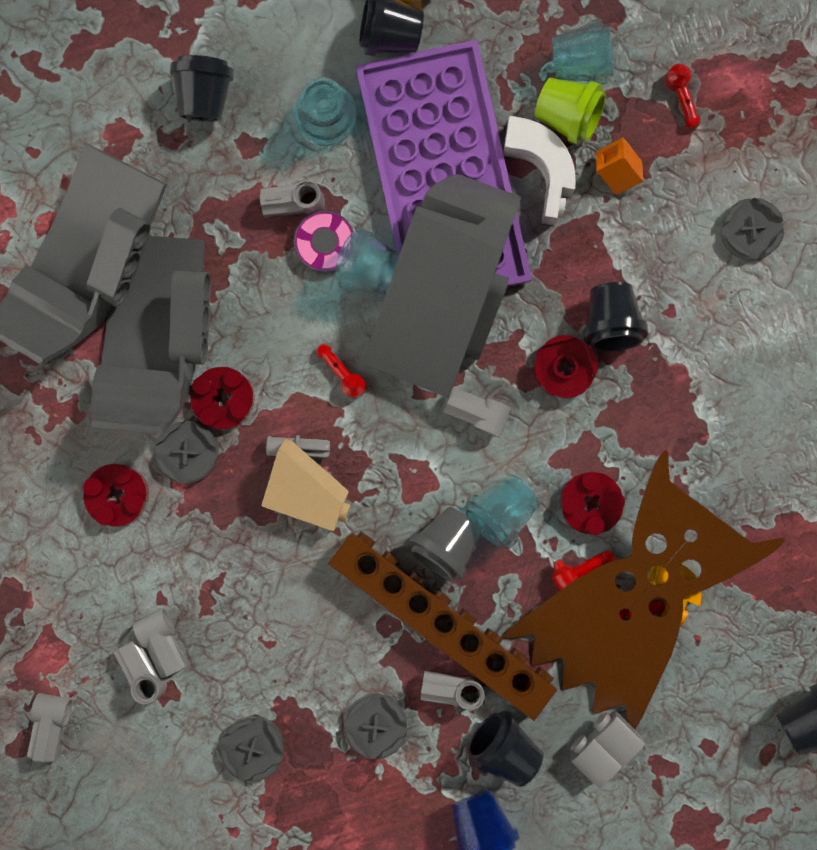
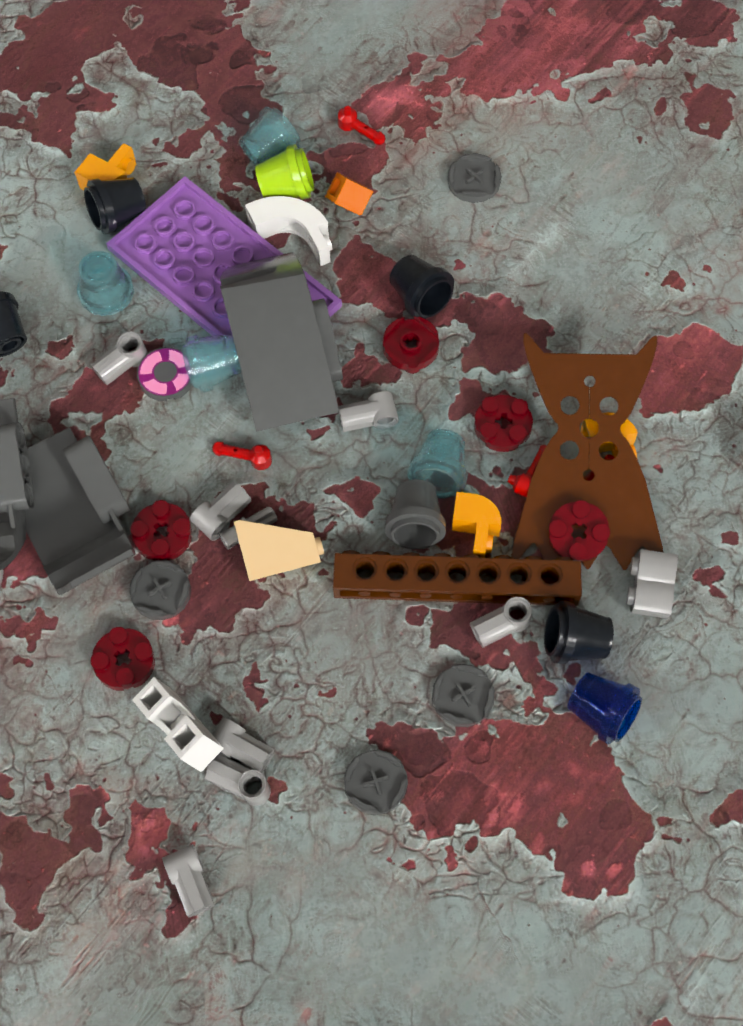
camera: 30 degrees left, 20 degrees down
none -> white arch [132,677,224,772]
none -> light grey piece [190,482,252,541]
none -> light orange brick [452,492,501,558]
none -> dark red plate [548,500,610,562]

